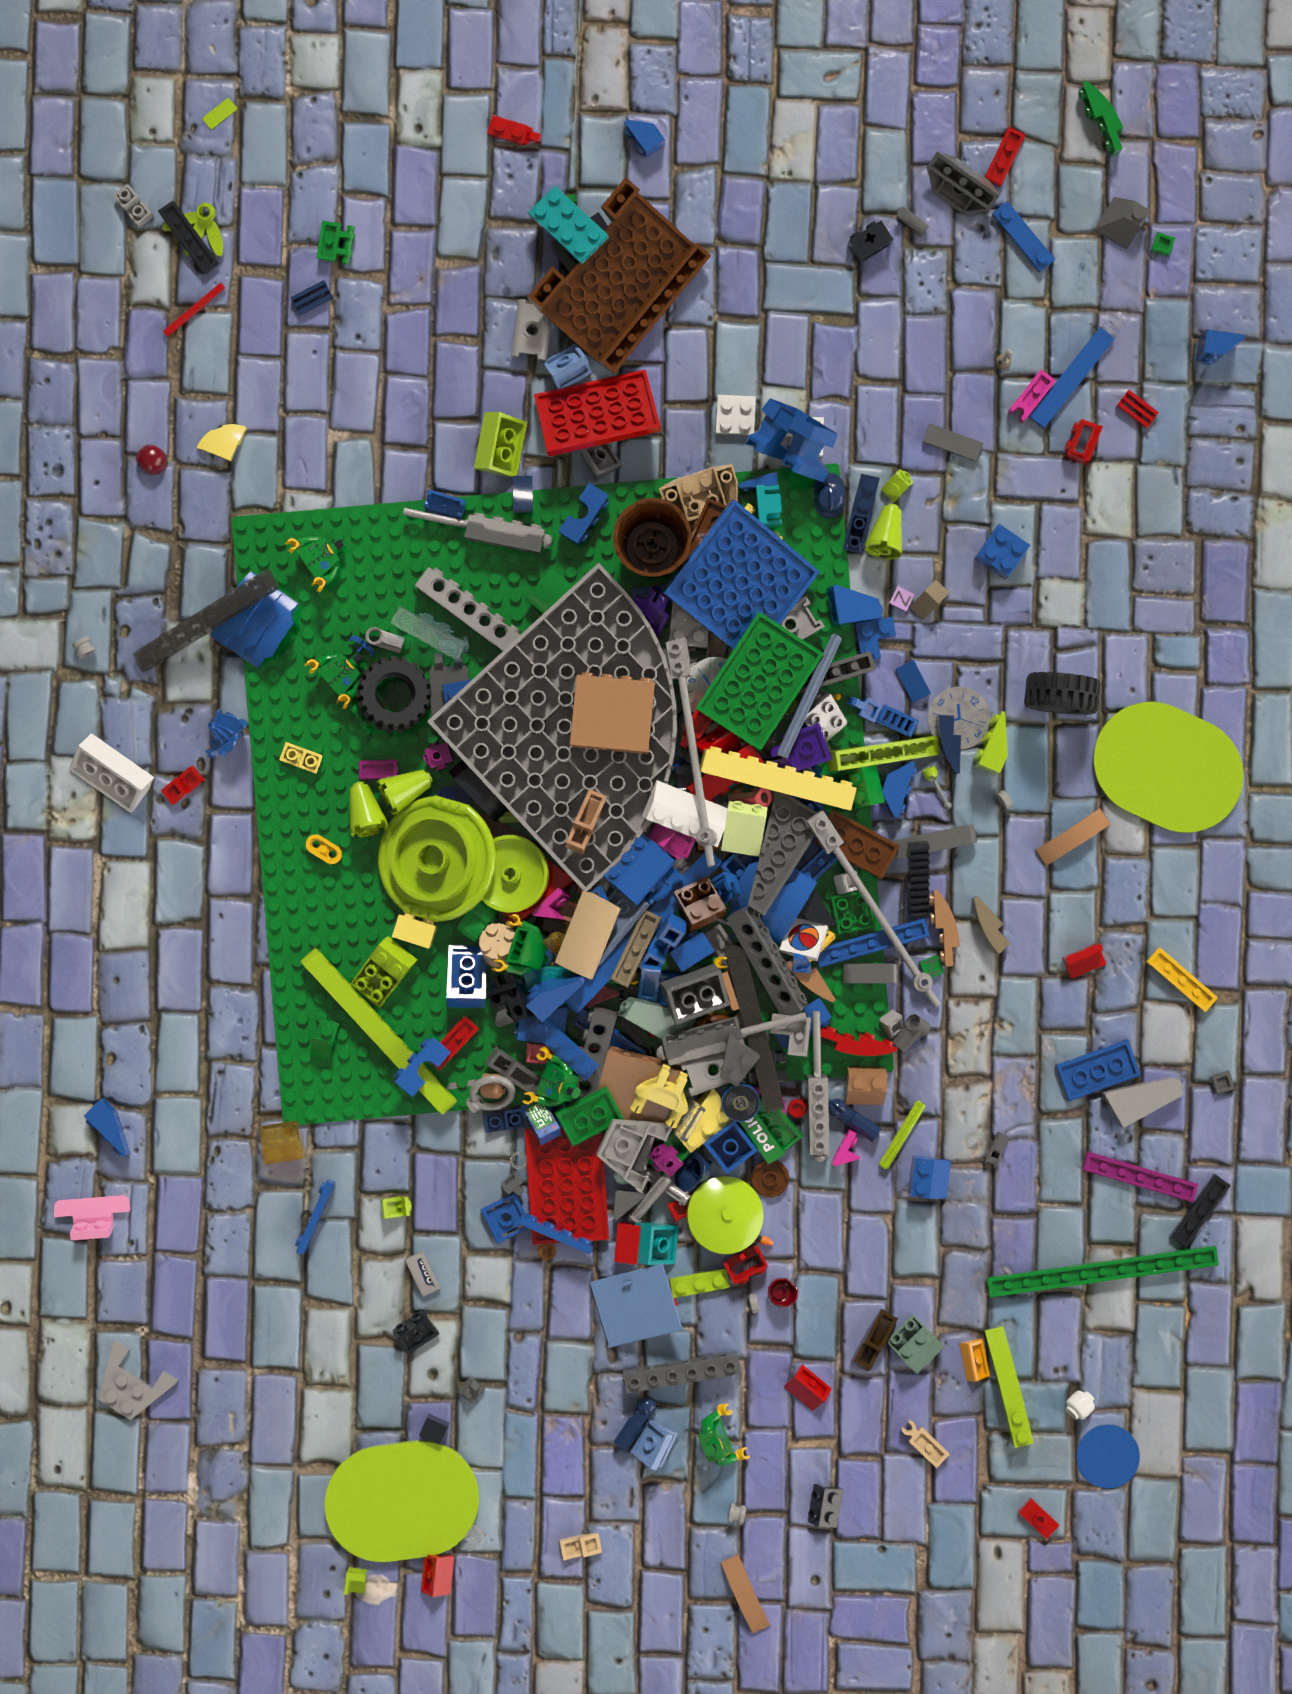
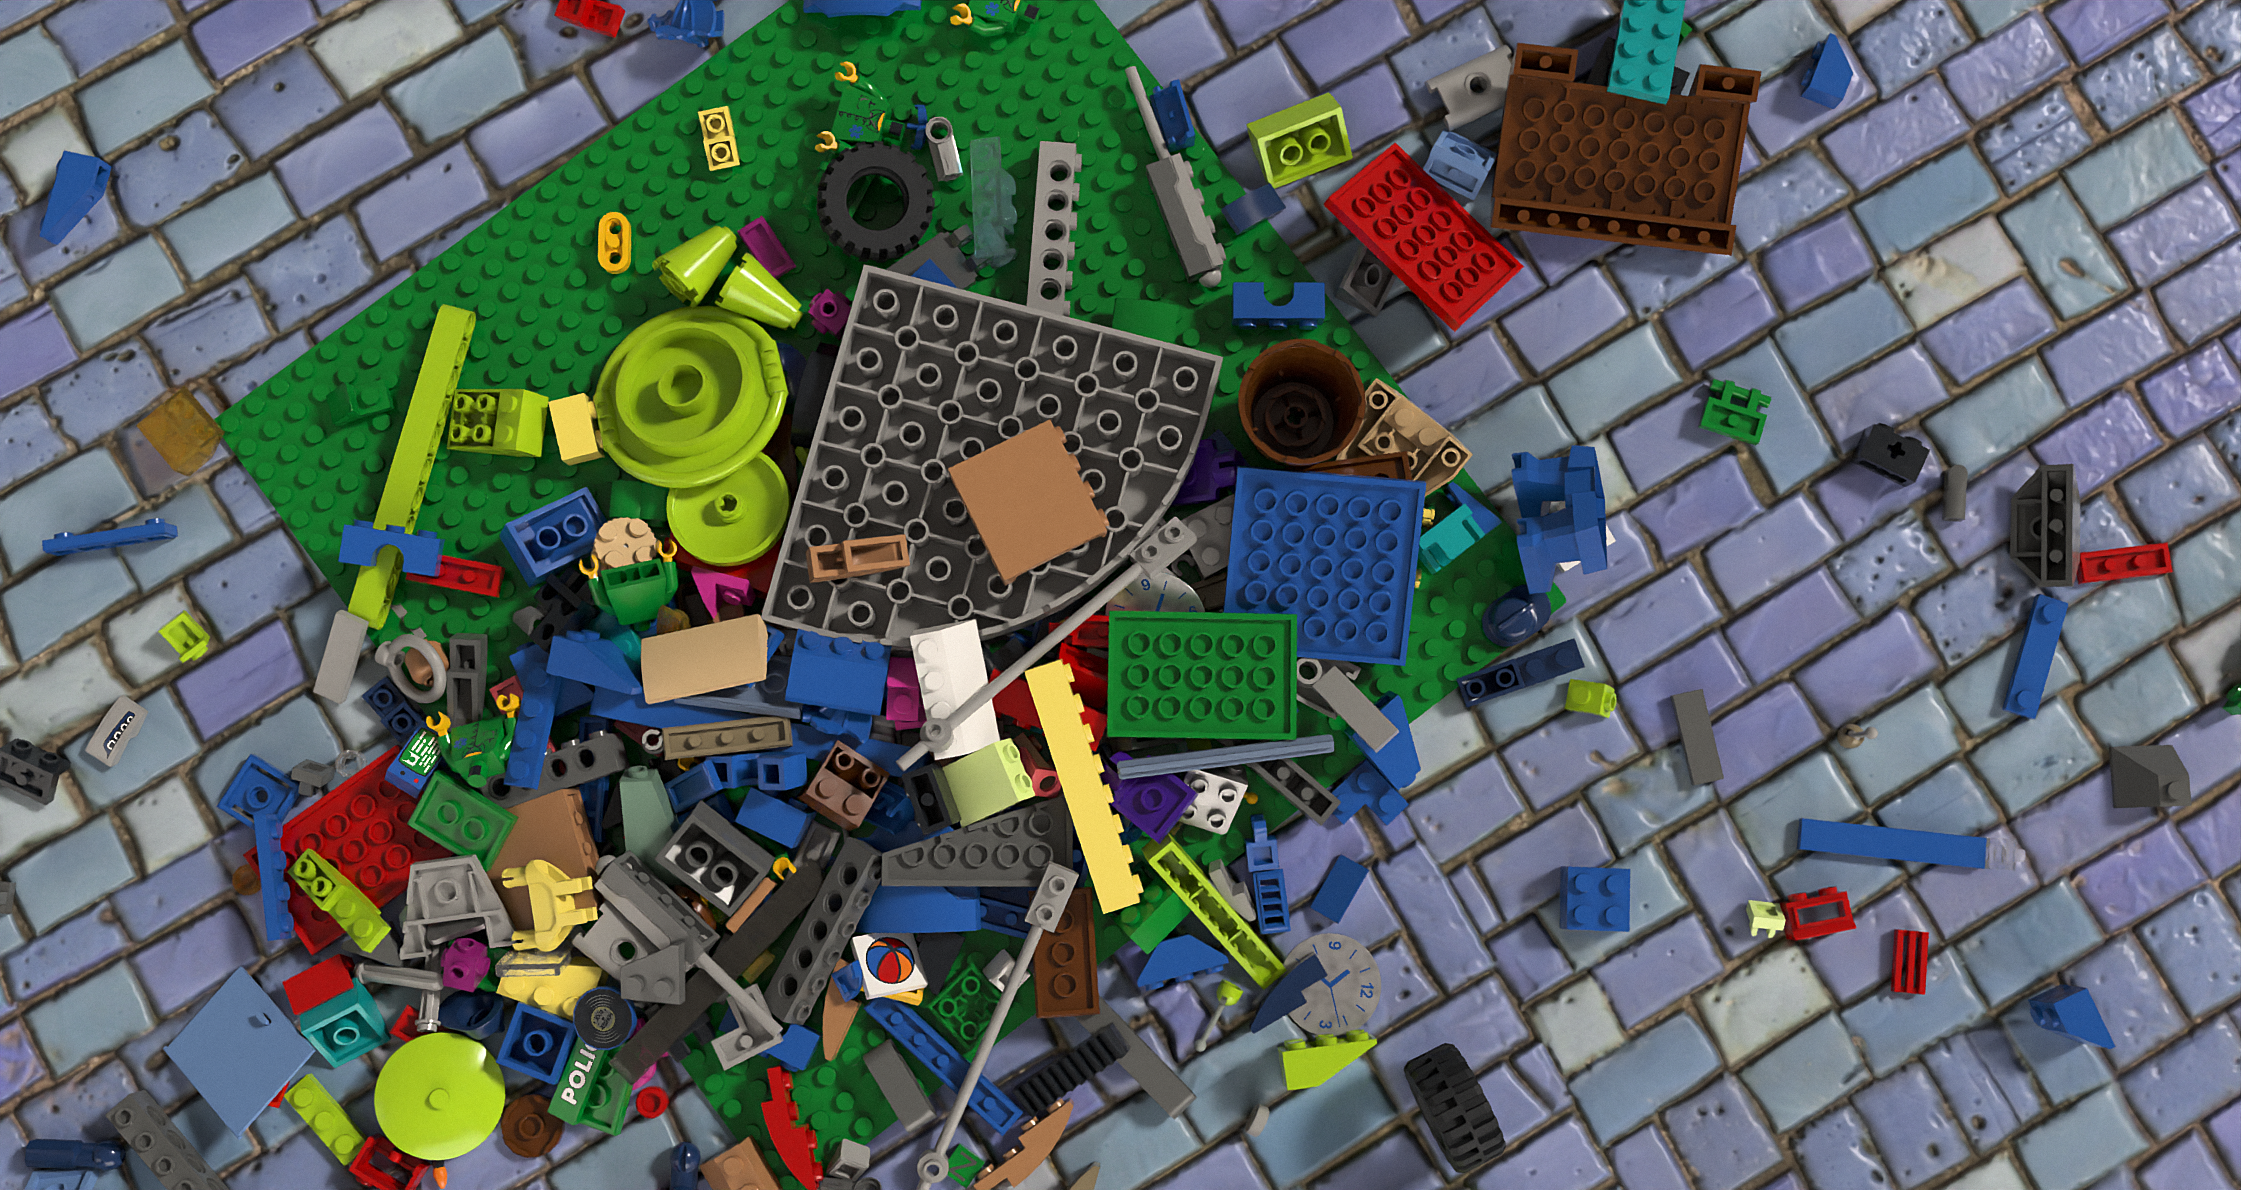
camera: 55 degrees right, 5 degrees down
white plate [716,395,756,436] -> none
light grey piece [807,1011,829,1162] -> none
lime cone [865,504,903,560] -> none
lavender tile [889,586,915,612] -> none
dark tan slope [909,580,950,620] -> none
dark pink plate [1008,369,1056,423] -> none
green tile [1150,232,1175,257] -> none
none -> lime slope [288,848,391,953]
none -> light grey tile [313,609,369,704]
none -> light grey pin [642,729,664,755]
none -> clear yellow tile [742,950,776,984]
none -> black brick [902,761,962,835]
none -> light grey slope [1209,858,1256,921]
none -> light grey tile [1312,665,1399,753]
none -> green plate [1698,379,1771,446]
none -> yellowish green tile [1746,900,1786,938]

